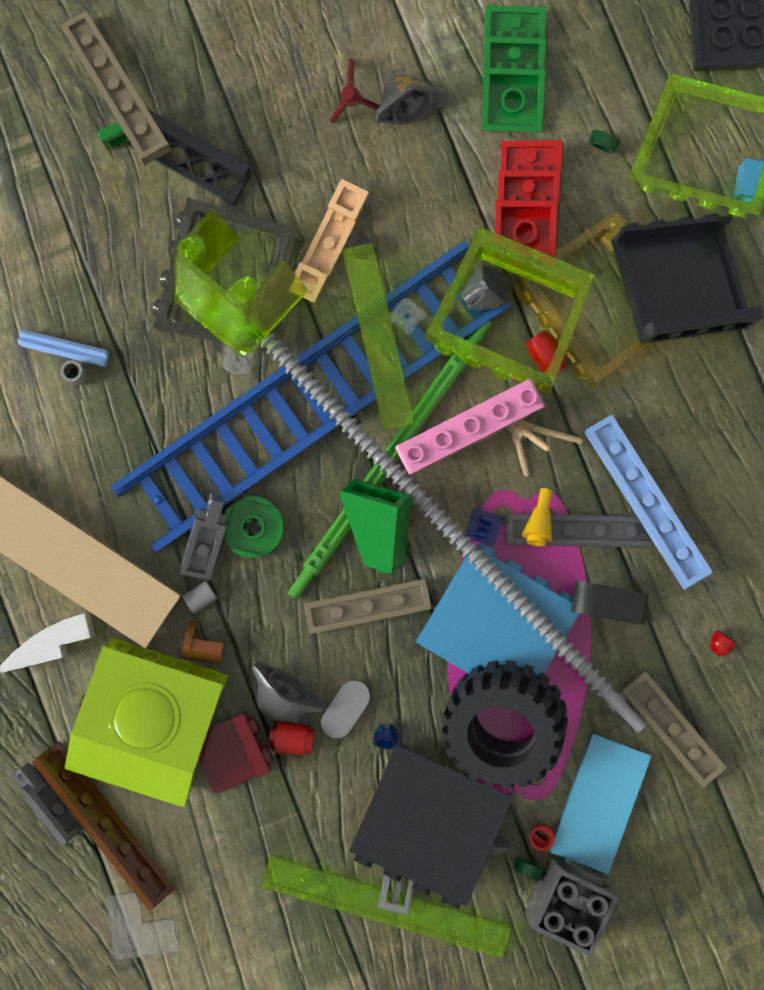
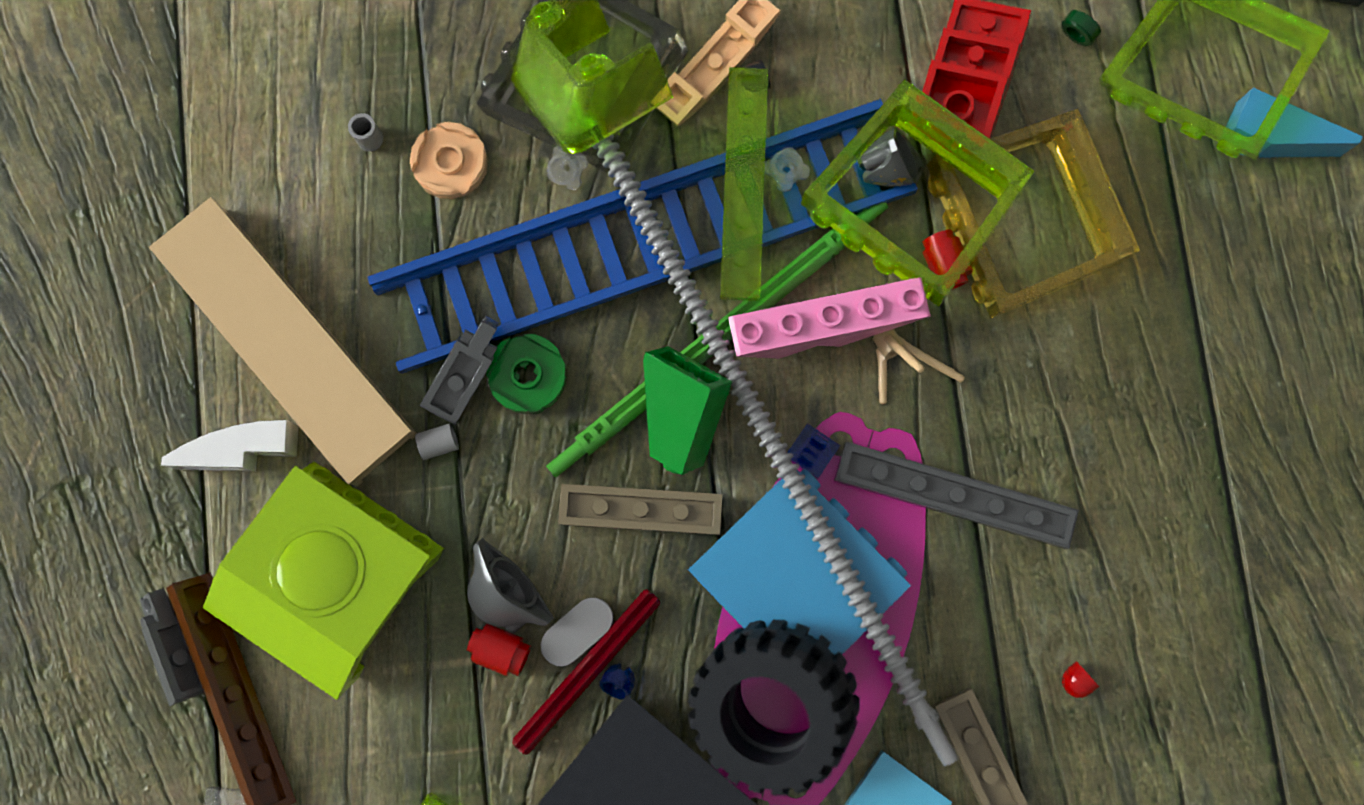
camera: 20 degrees right, 5 degrees down
light blue axle [18,330,109,367] -> none
dark orange tile [182,621,225,665] -> none
dark red bracket [199,711,274,793] -> none
yellow cone [522,488,552,547] -> none
pearl dark grey beam [570,581,649,625] -> none
light blue plate [584,415,713,590] -> none
black panel [611,213,764,344] -> none
none -> light nougat tile [410,122,488,199]
none -> dark red axle [512,589,660,755]

